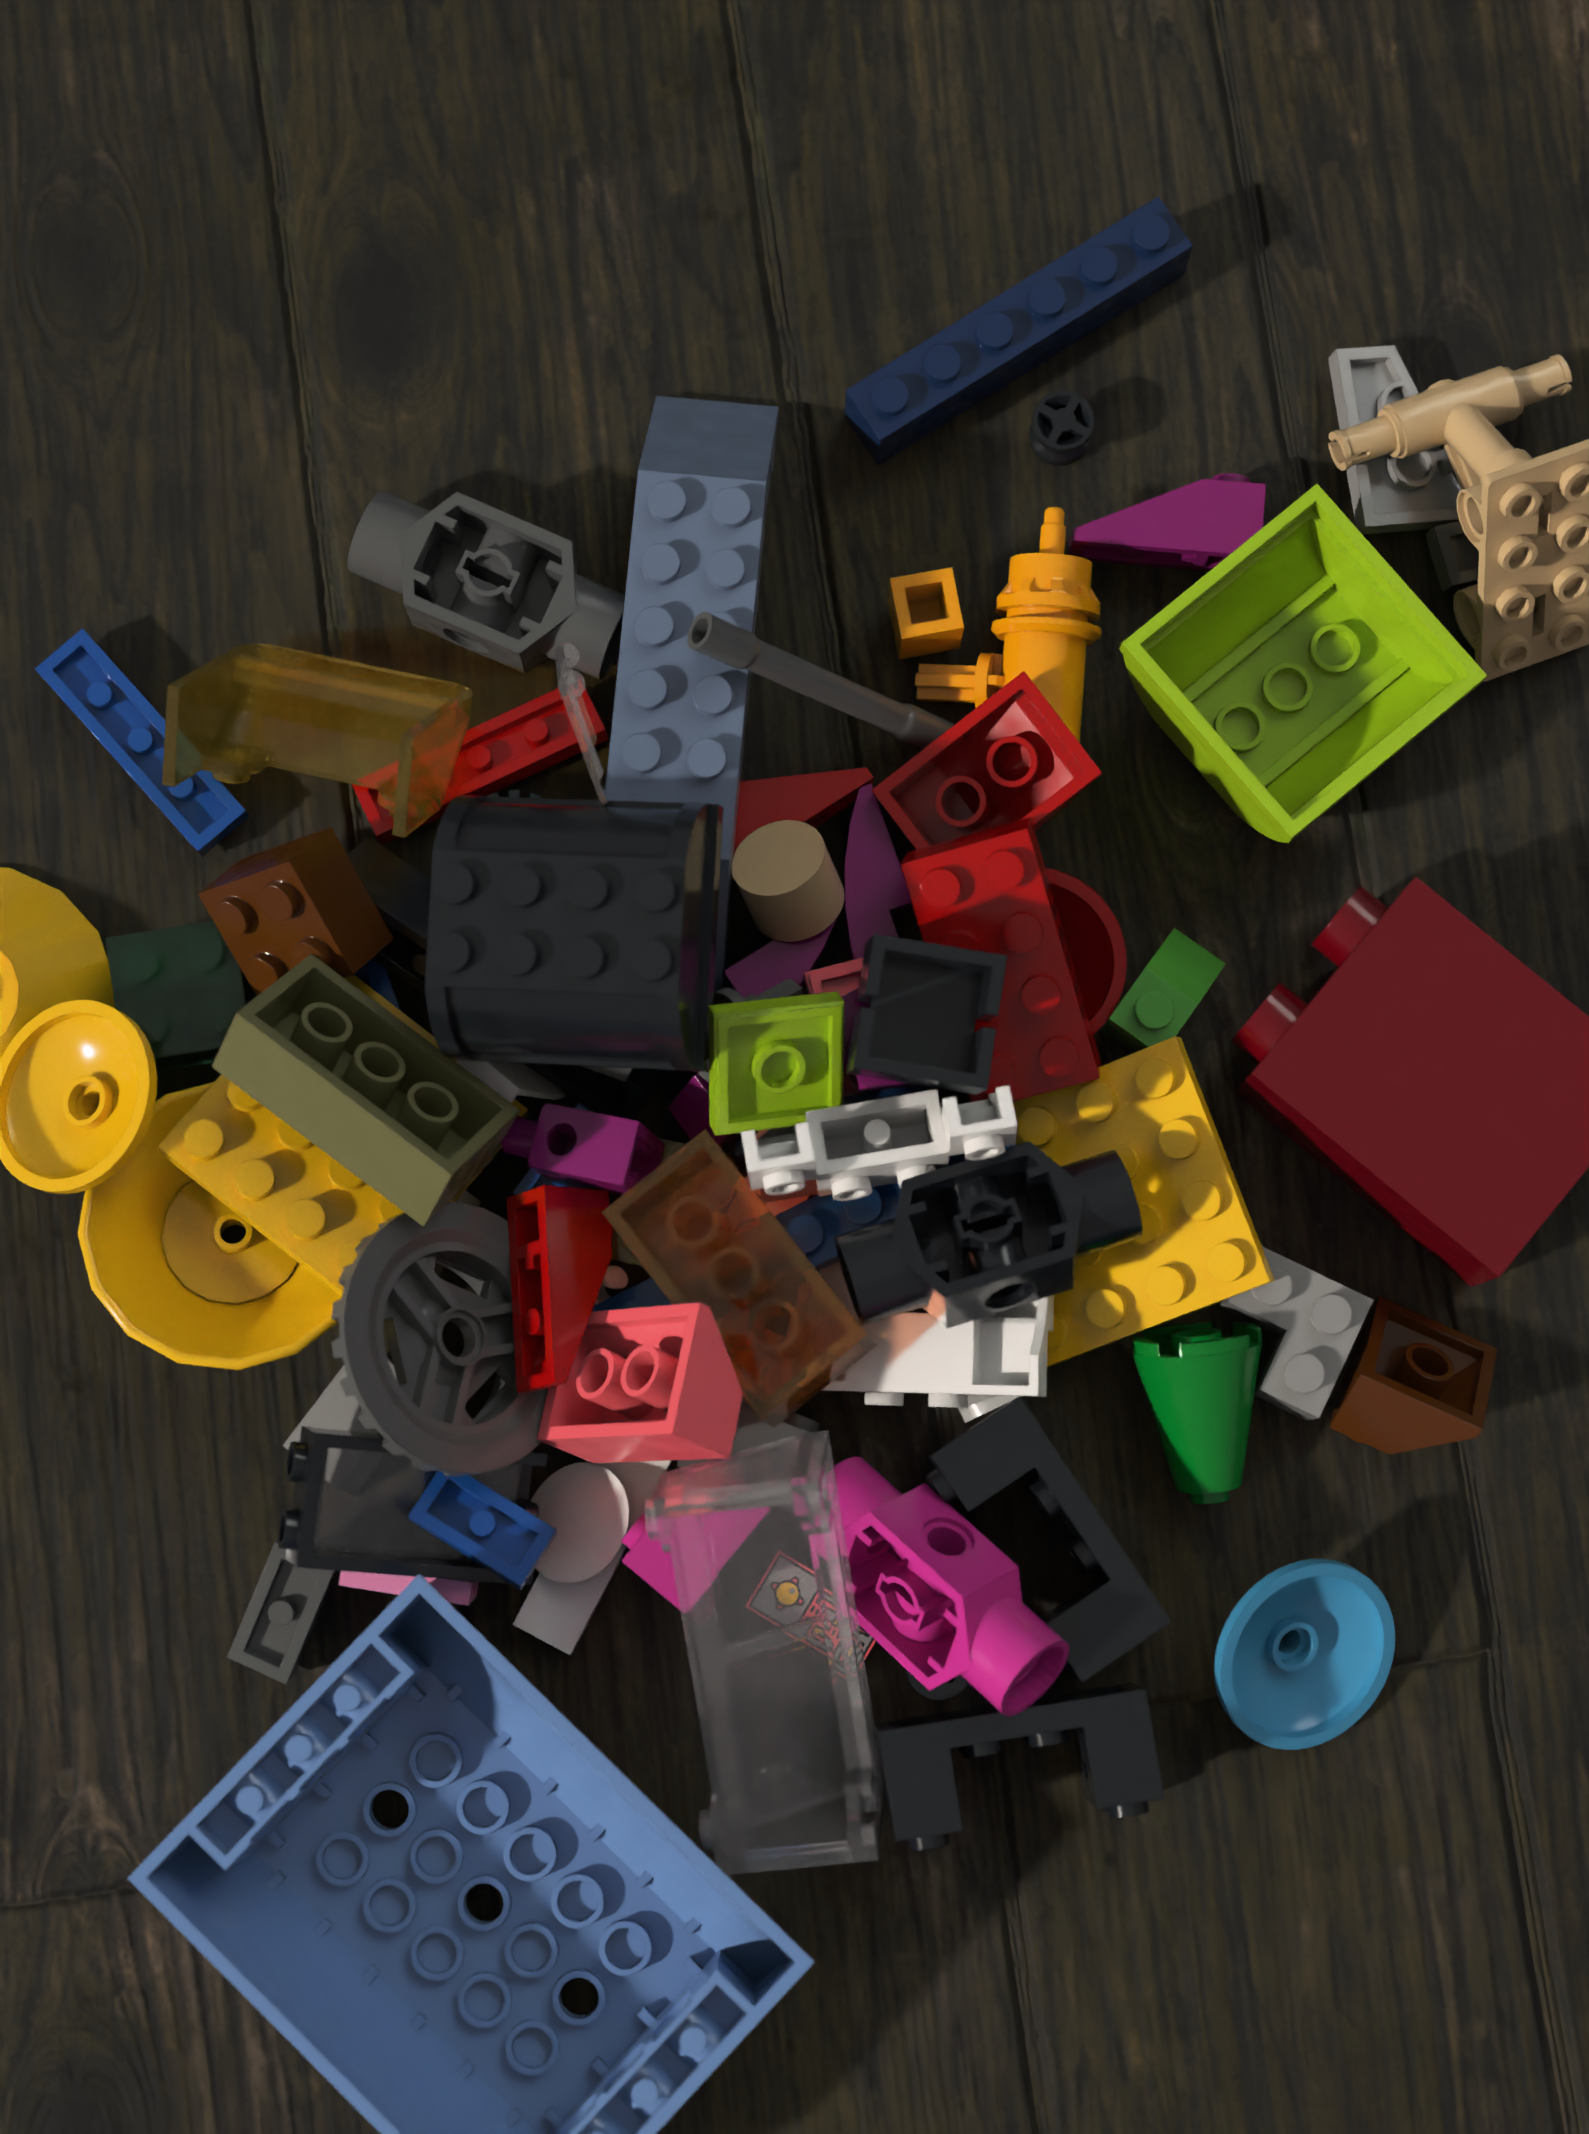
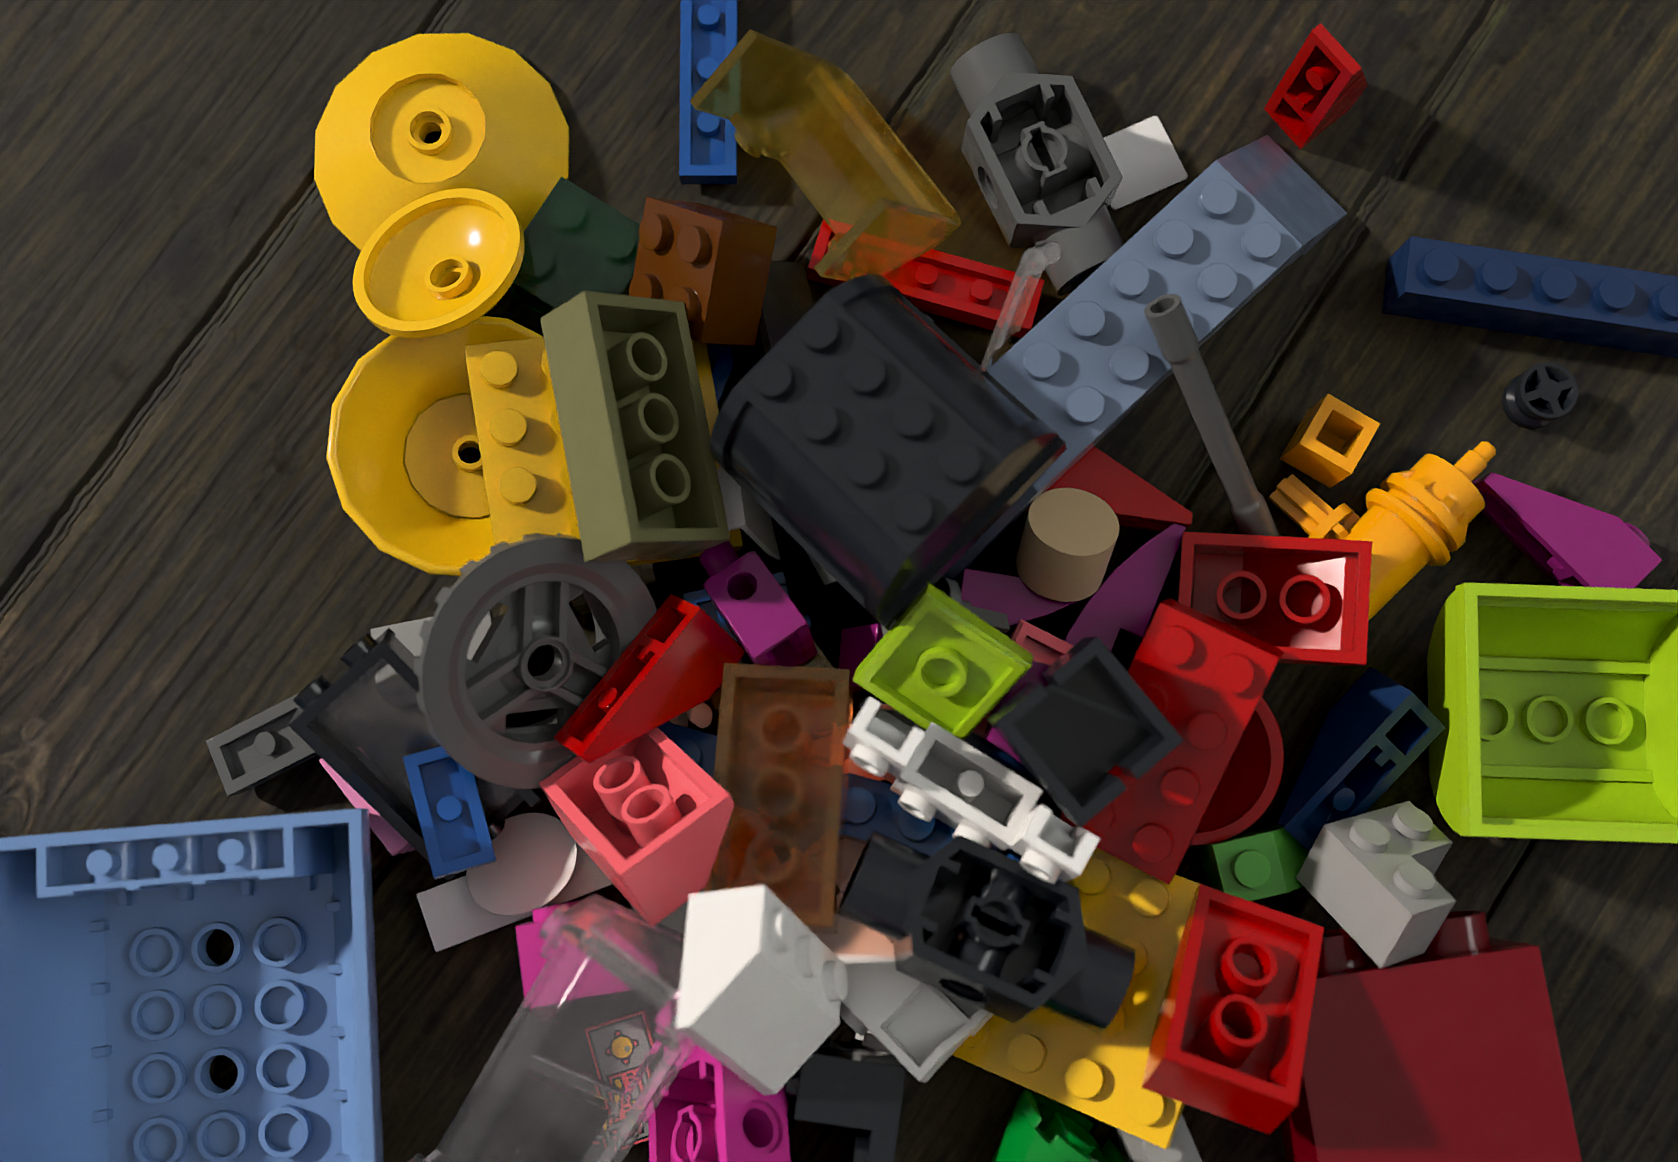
camera: 40 degrees right, 0 degrees up
none -> white slope [676,885,848,1095]
none -> white sticker [1104,116,1187,210]
none -> red slope [1141,884,1324,1134]
none -> red slope [1264,23,1368,150]
none -> dark blue slope [1278,666,1446,852]
none -> light grey brick [1296,801,1456,968]

